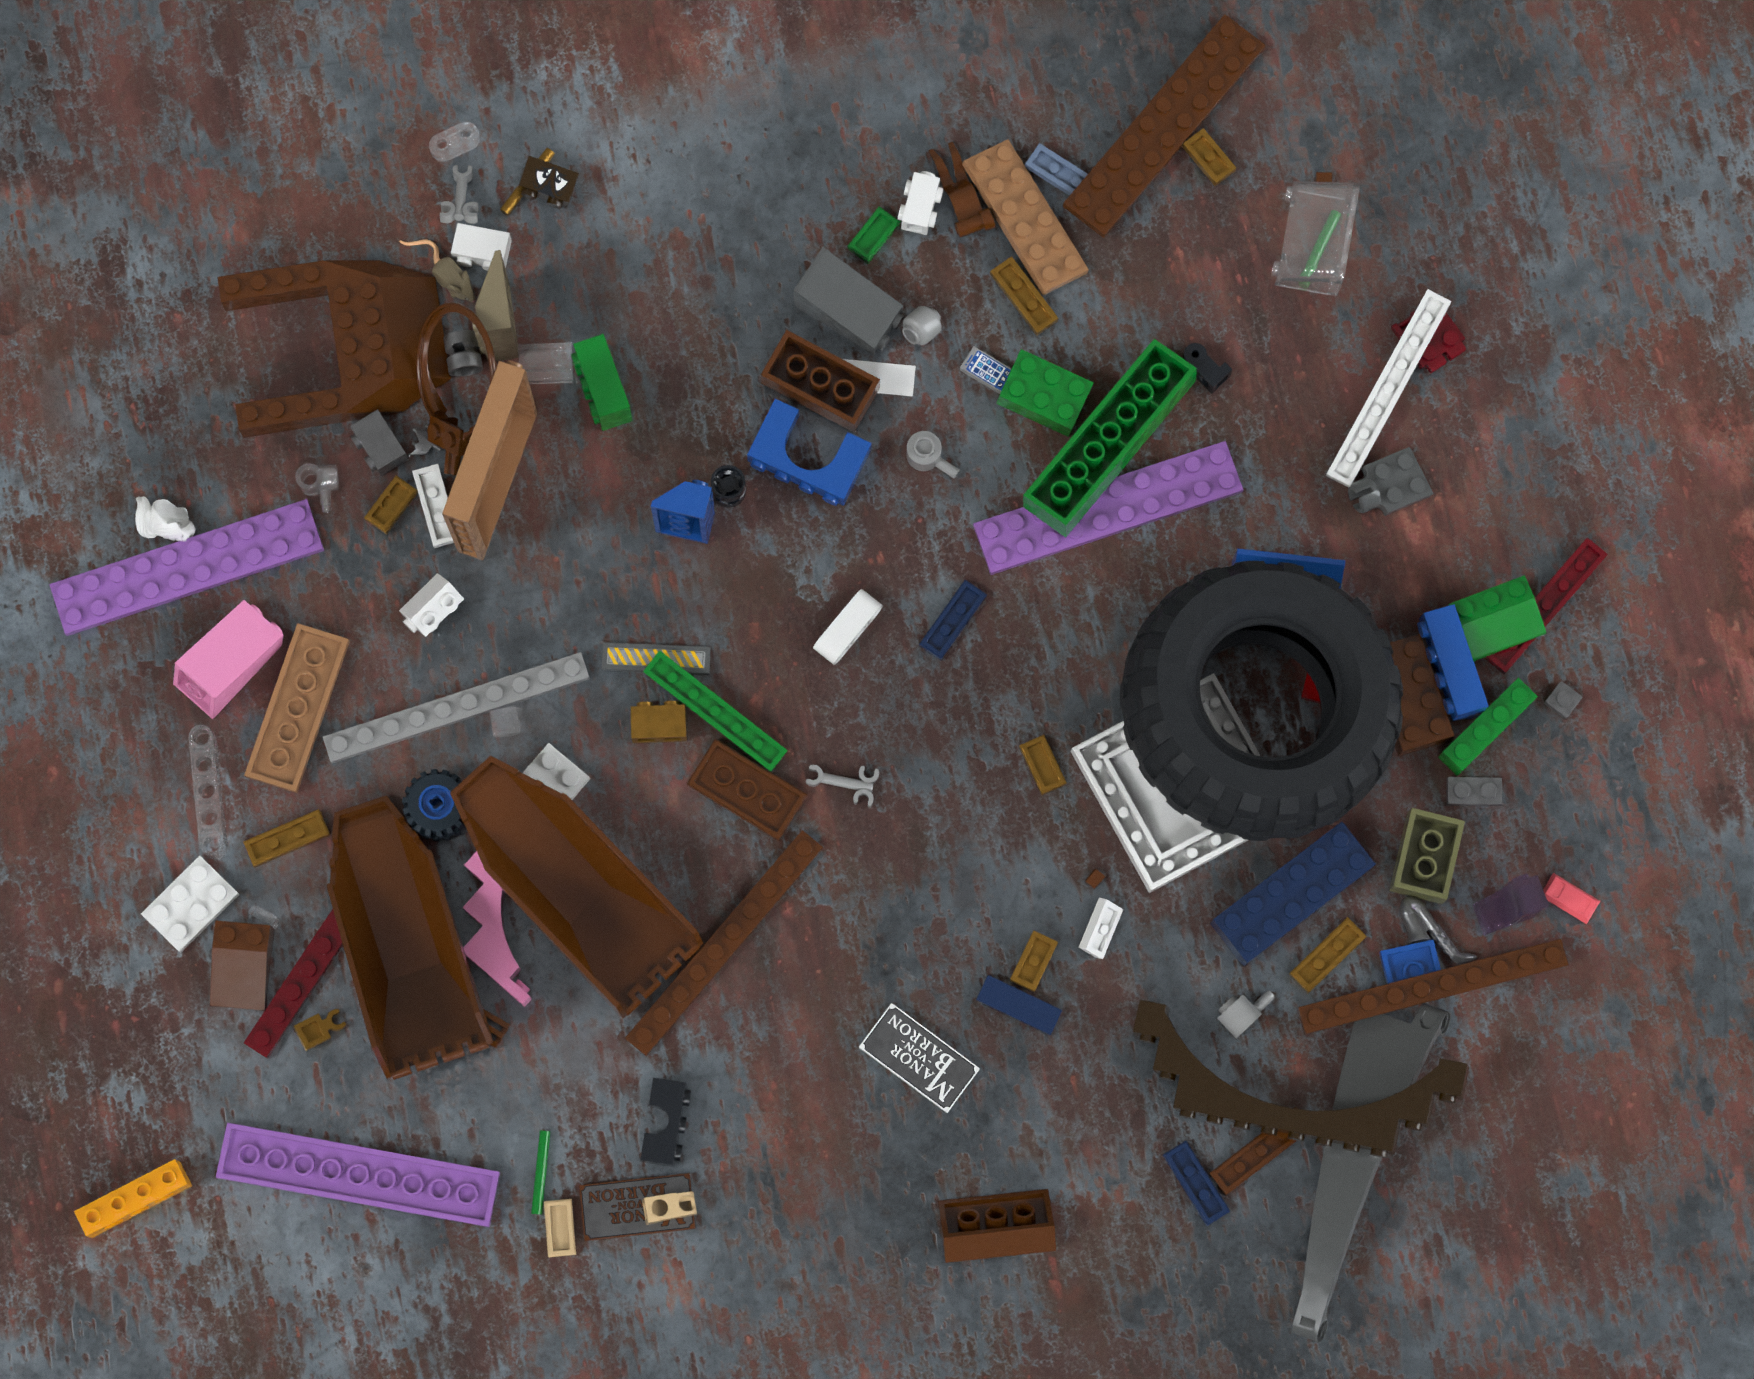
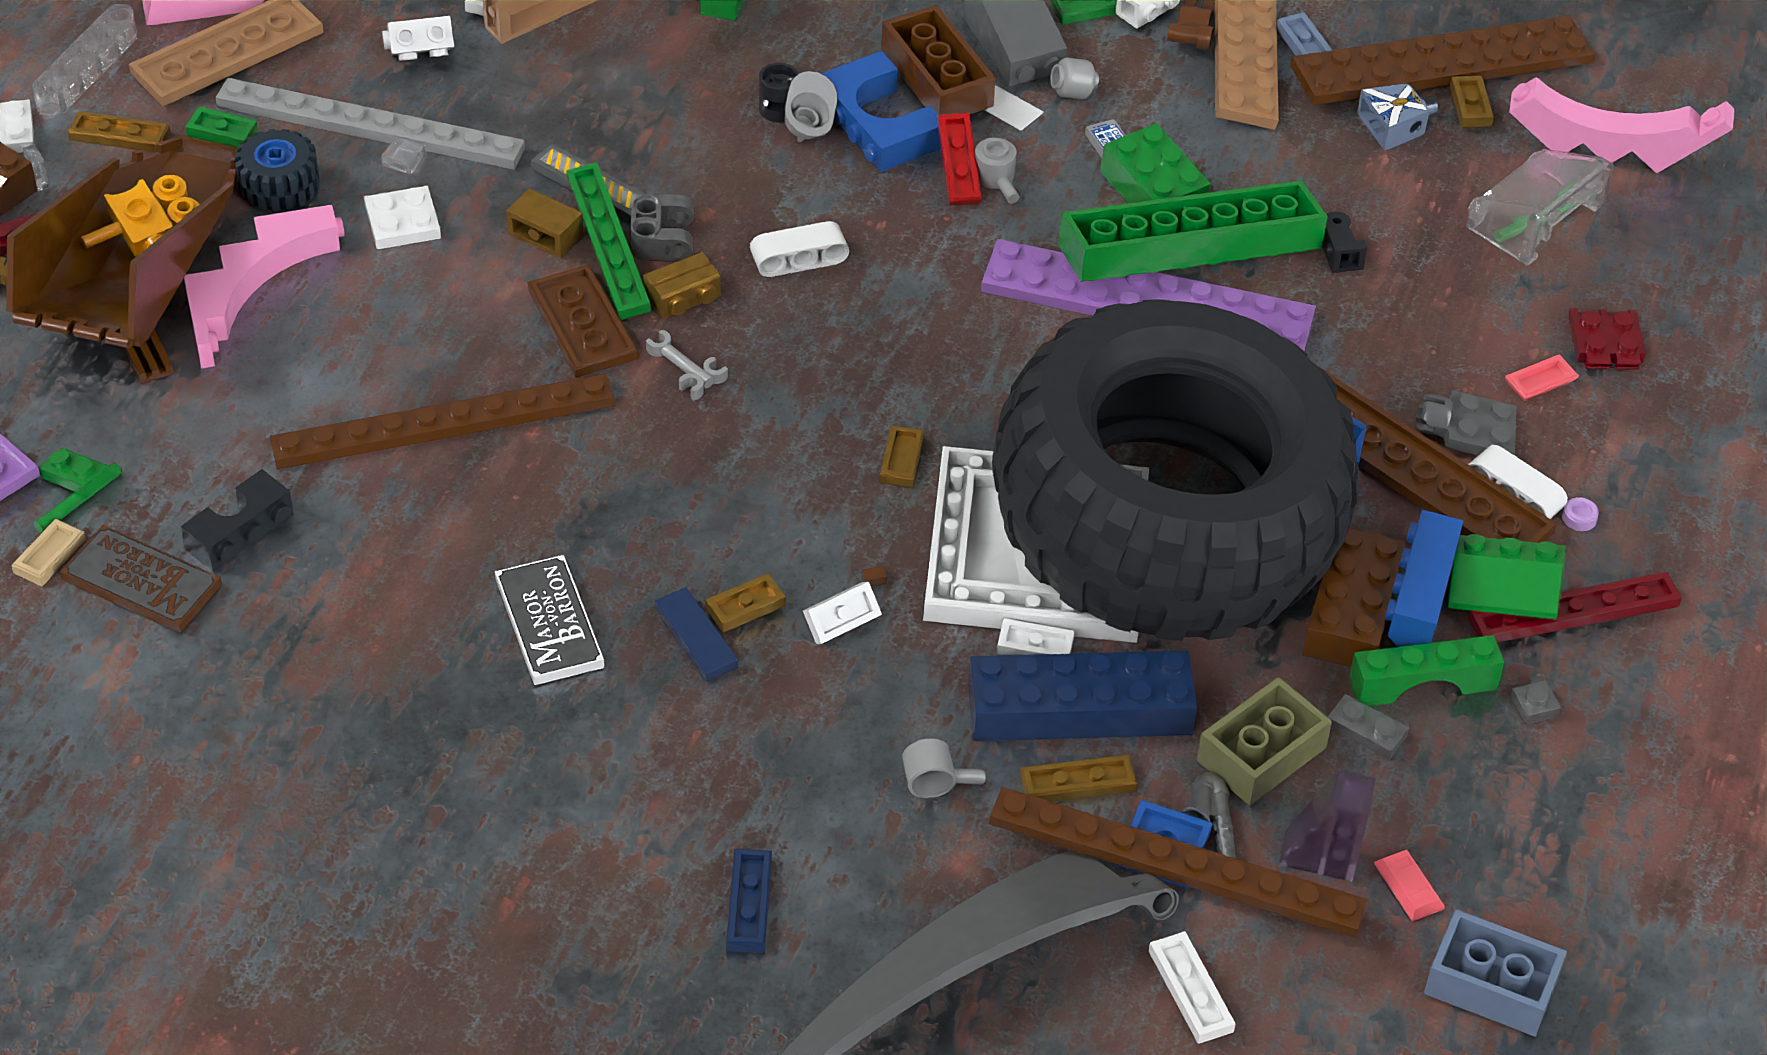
camera: 35 degrees right, 30 degrees down
reddish brown windscreen [450,755,703,1019] -> none
tan leg [642,1191,697,1225] -> none
blue slope [651,480,715,544] -> none
dark blue tile [919,580,987,661] -> none
reddish brown slope [938,1189,1056,1263] -> none
pearl gold plate [990,256,1059,336] -> none
dark brown arch [1133,1000,1469,1158] -> none
reddish brown tile [1209,1107,1298,1196] -> none
white plate [1326,289,1451,488] -> none
none -> green plate [38,447,113,497]
none -> light orange piece [81,175,199,257]
none -> green plate [185,107,258,147]
none -> flat silver piece [631,194,694,261]
none -> pearl gold brick [643,252,721,319]
none -> light grey piece [785,71,837,142]
none -> red tile [937,113,982,206]
none -> white plate [997,618,1075,655]
none -> white plate [1149,931,1235,1044]
none -> reddish brown plate [1312,362,1557,543]
none -> sand blue torso [1357,84,1438,151]
none -> sand blue brick [1424,909,1567,1037]
none -> white beam [1468,445,1567,519]
none -> coral tile [1505,354,1579,401]
none -> bright pink arch [1509,77,1734,174]
none -> lavender tile [1562,498,1599,531]

